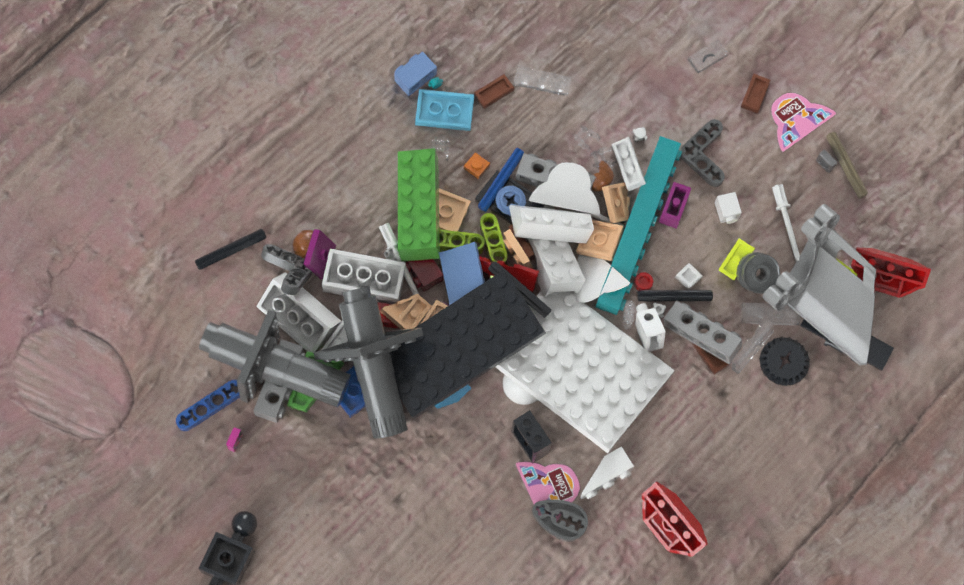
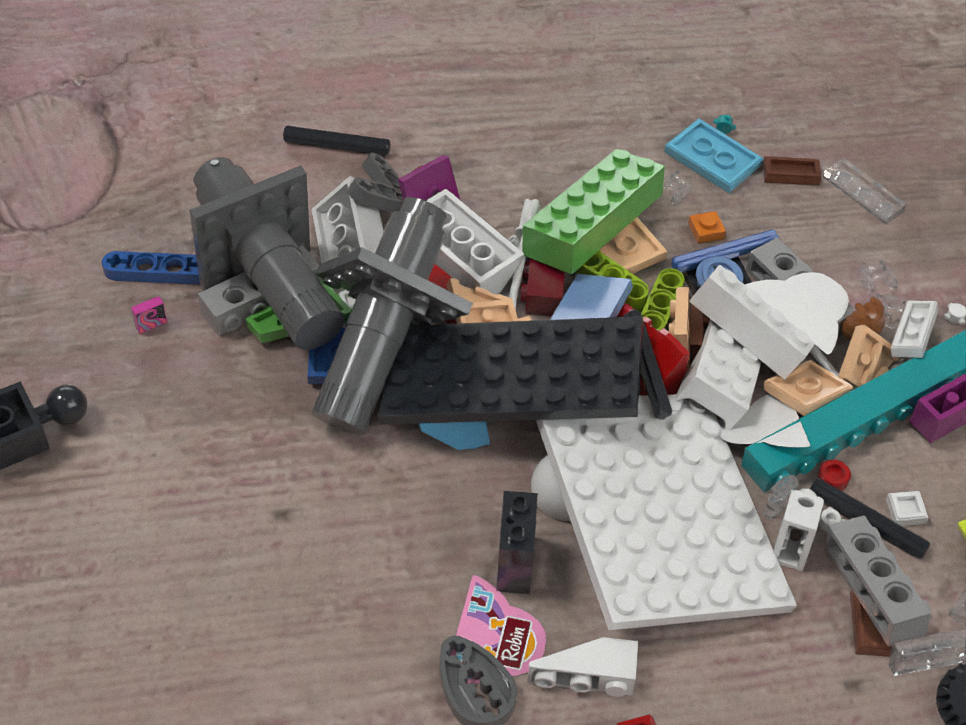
camera: 40 degrees right, 20 degrees down
medium blue brick [394,51,437,96] -> none

